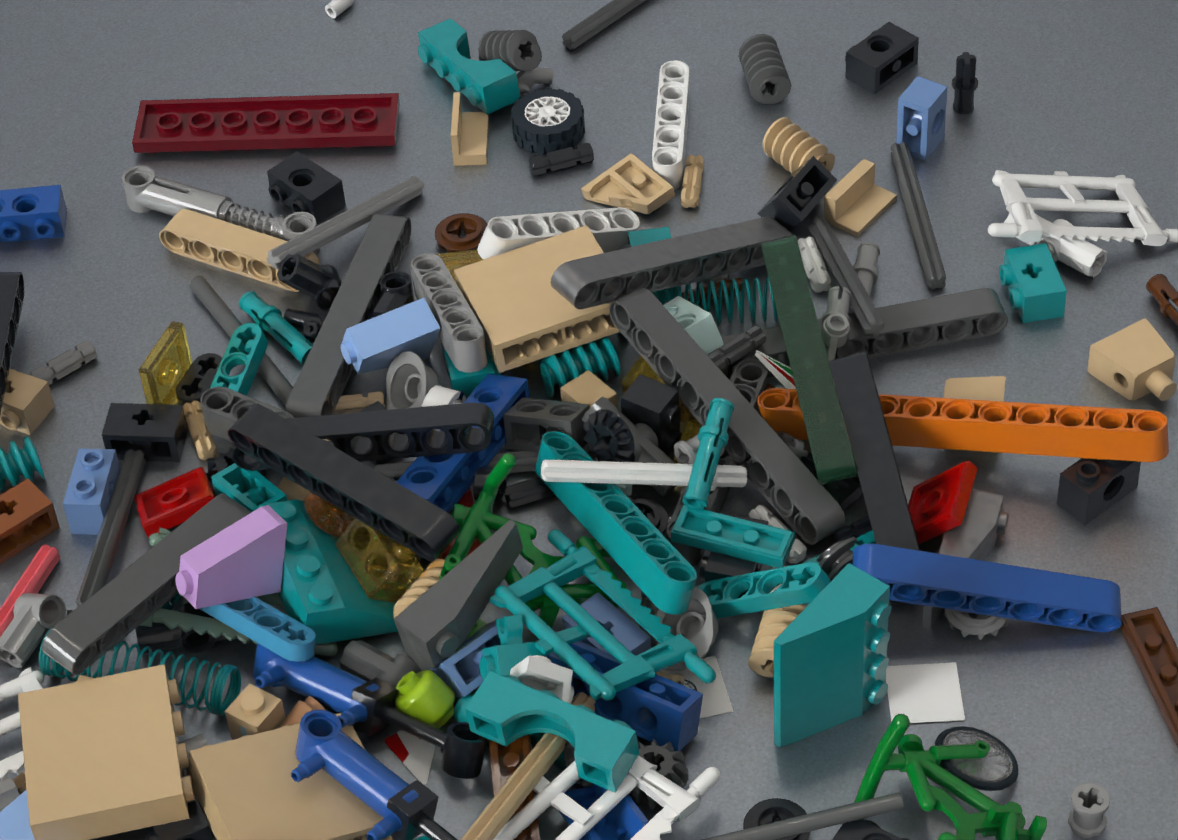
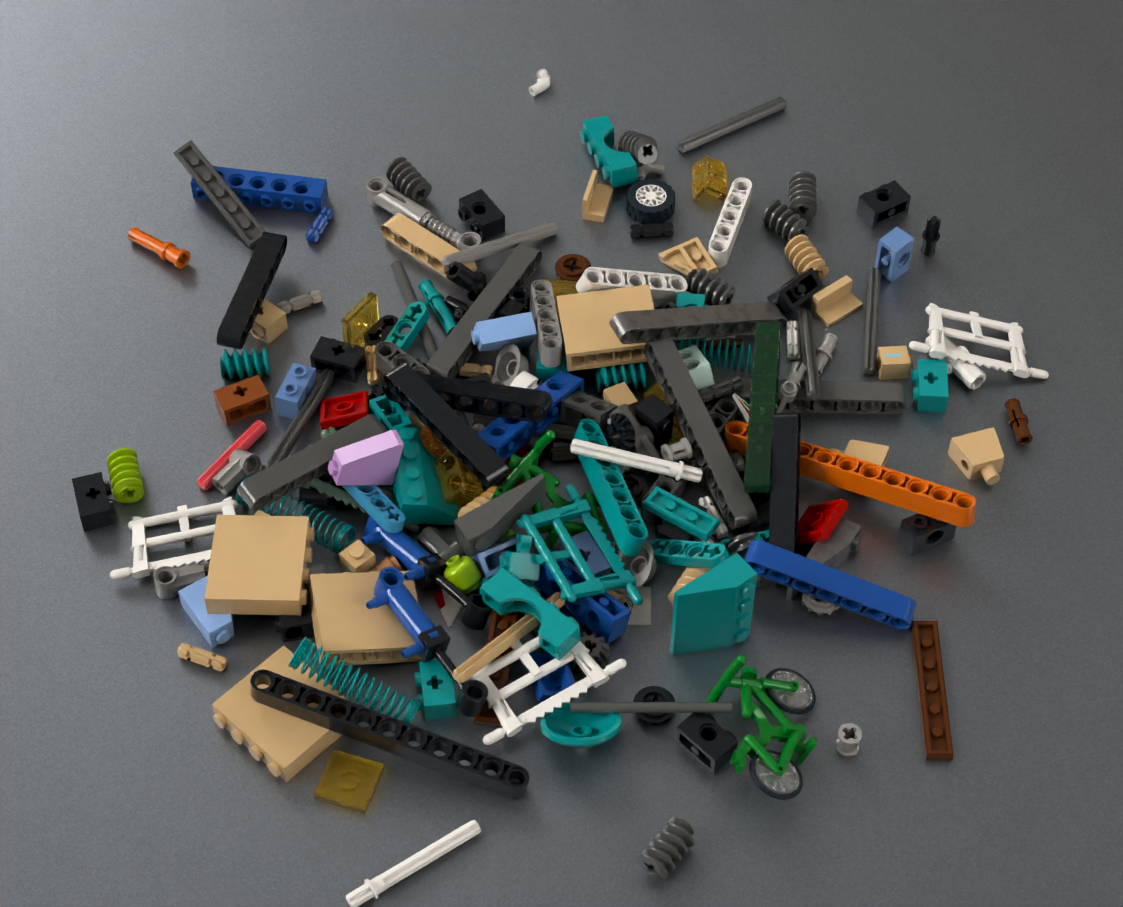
camera: 10 degrees right, 5 degrees up
dark red plate [132,93,400,153] -> none
white bracket [510,655,574,704] -> none
tan axle [680,154,704,209] -> none
teal pin [682,398,735,509] -> none
white sticker [886,662,965,723] -> none
none -> blue axle [305,207,333,243]
none -> dark grey piece [386,157,432,203]
none -> dark grey piece [685,268,735,306]
none -> clear yellow bracket [691,155,728,201]
none -> dark grey piece [762,199,811,241]
none -> tan brick [876,345,913,380]

